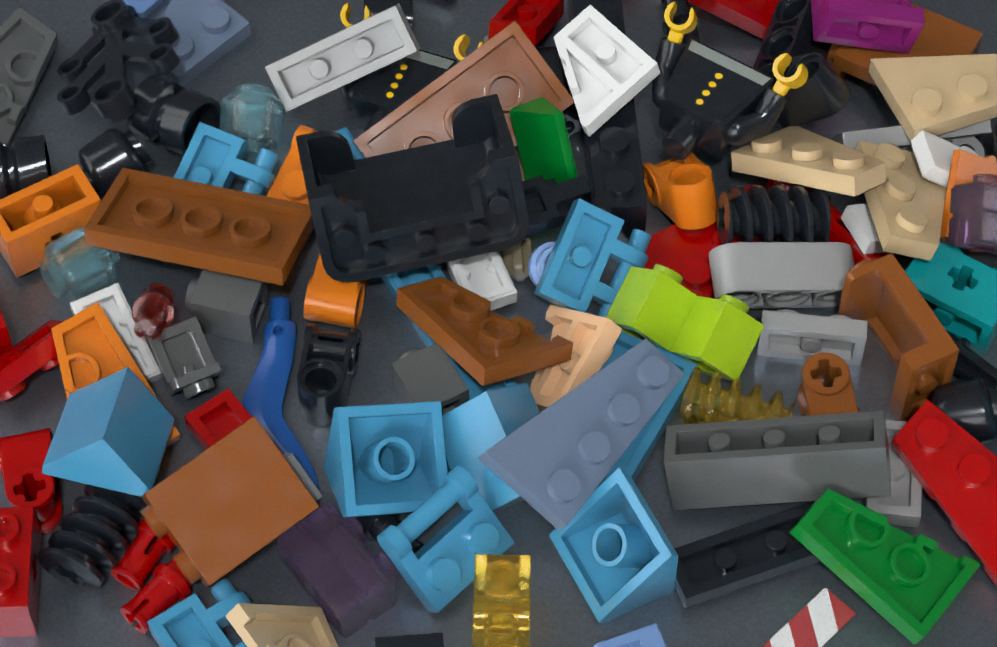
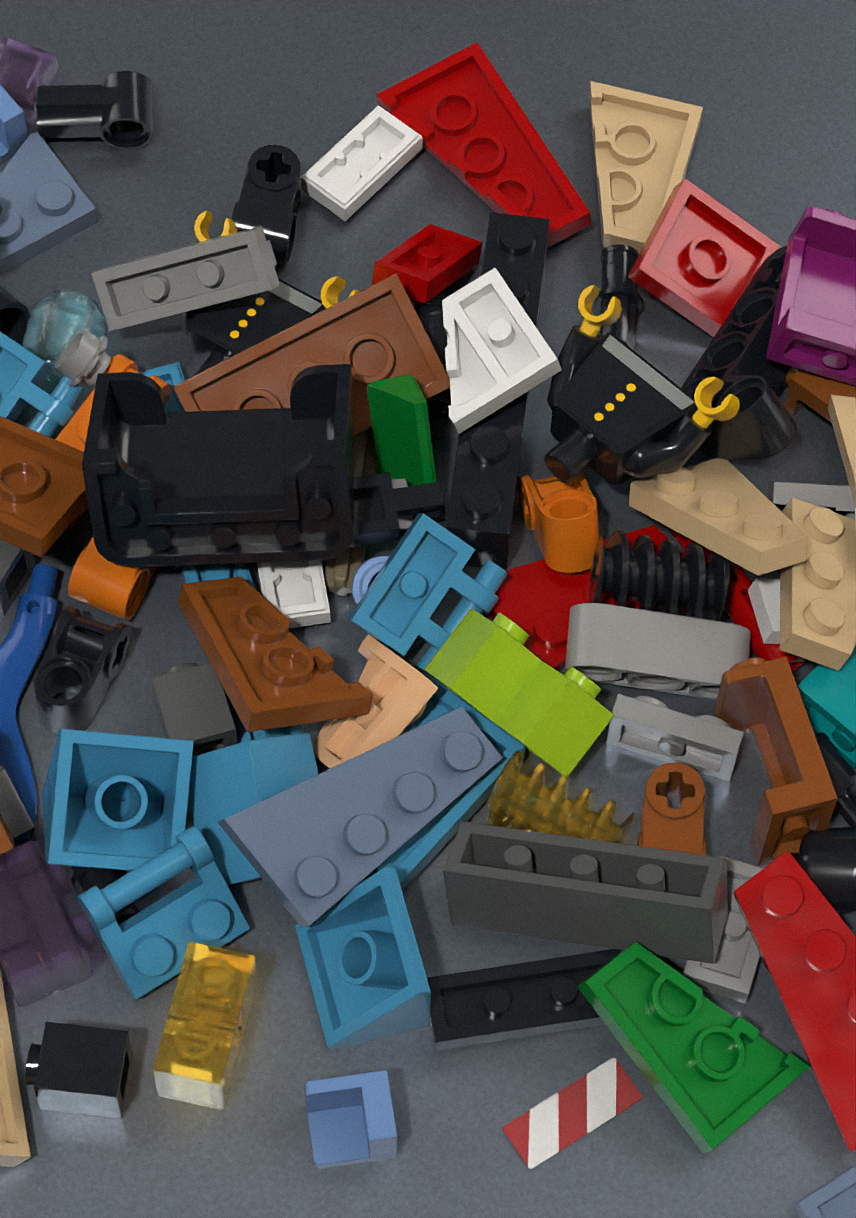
camera: 10 degrees right, 5 degrees up
none -> light grey plate [55,329,111,387]

